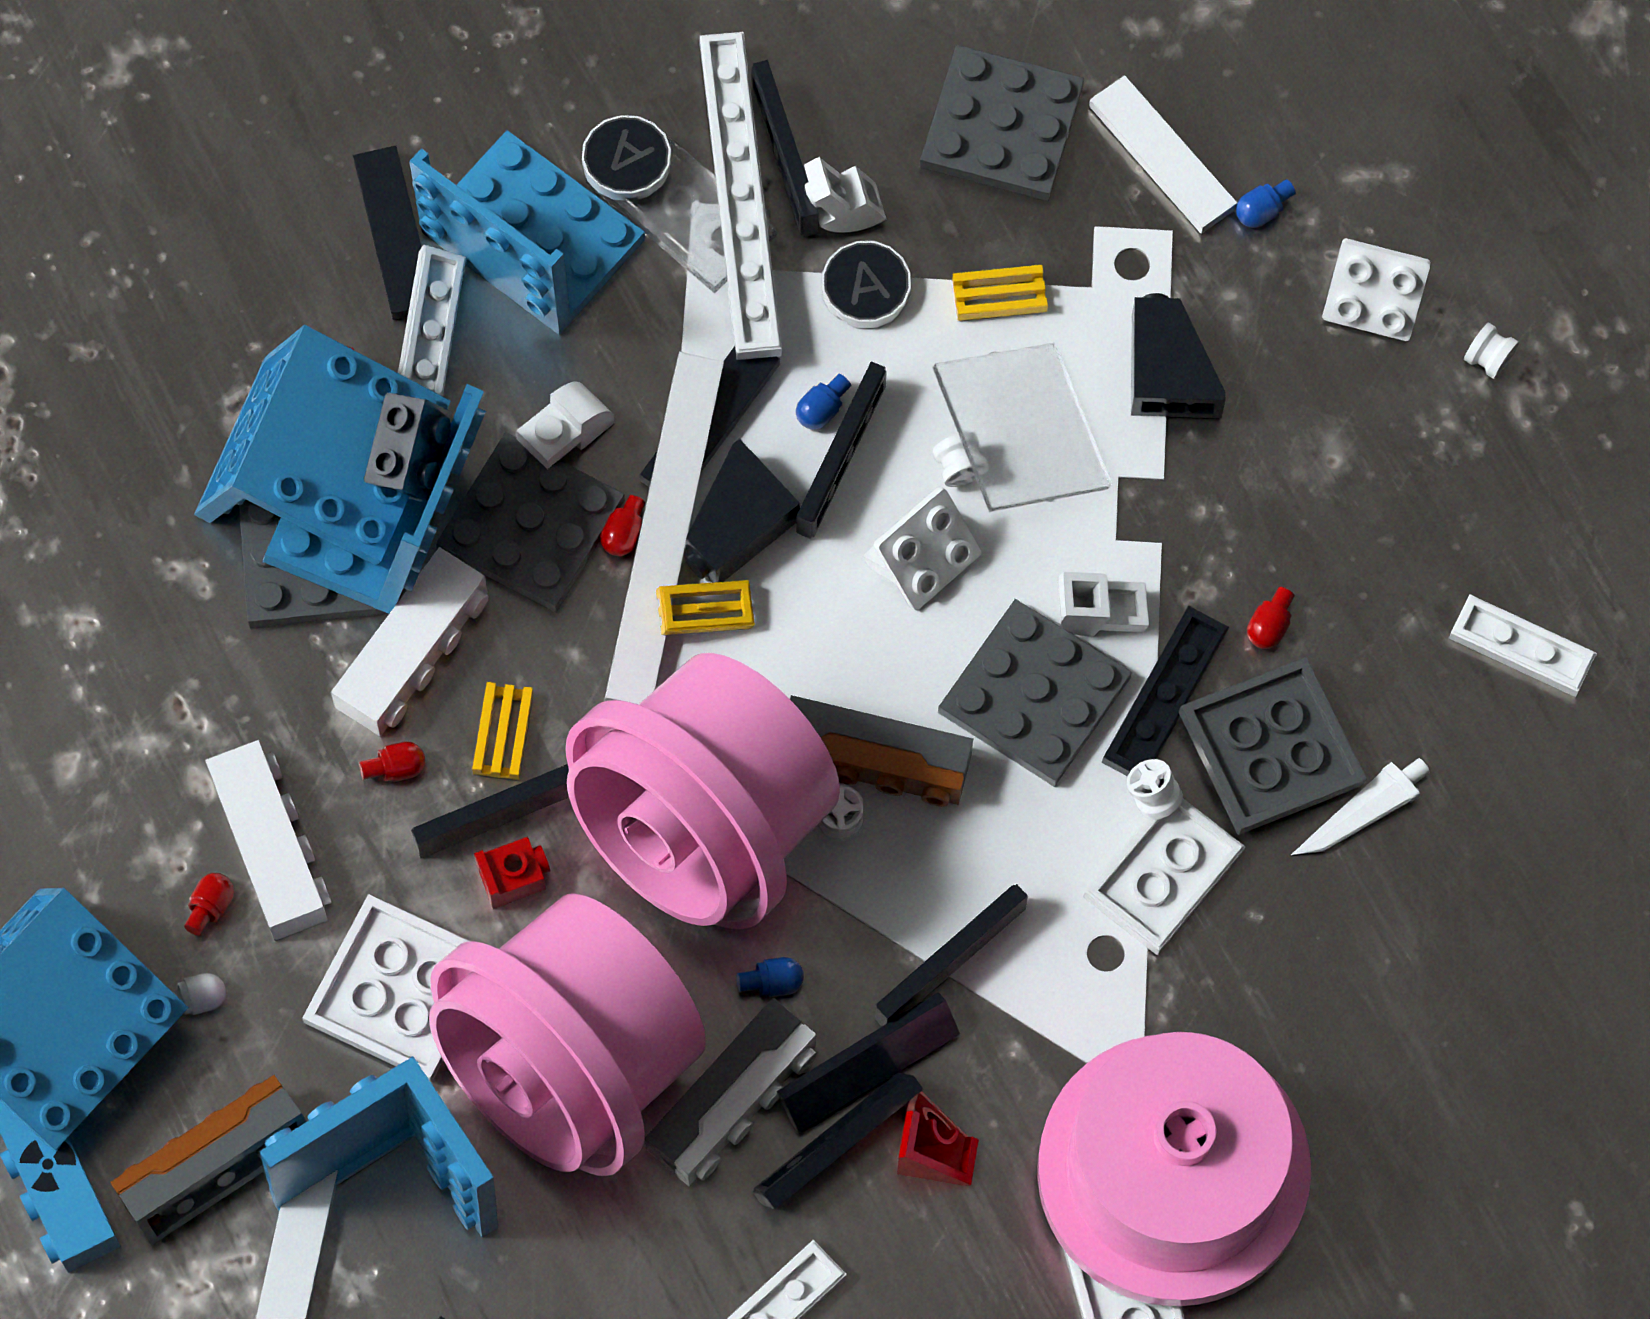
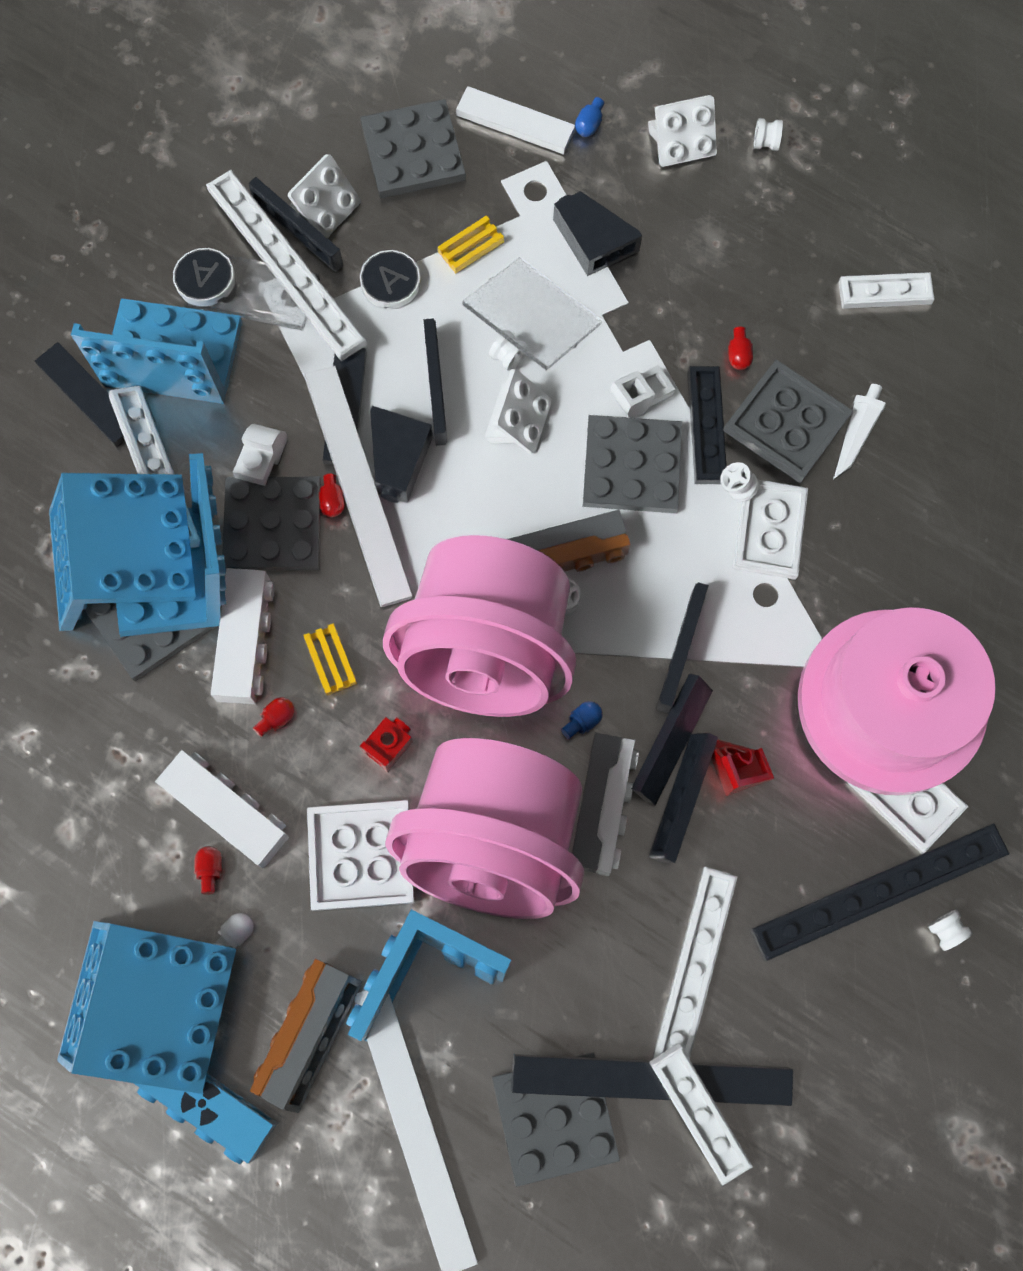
camera: 30 degrees left, 5 degrees up
black bracket [364,393,452,501] -> none
black tile [411,764,569,859] -> none
yellow tile [656,580,755,635] -> none
blue cylinder [796,373,852,430] -> none
white brick [804,157,887,232] -> none
none -> white bracket [288,154,361,238]

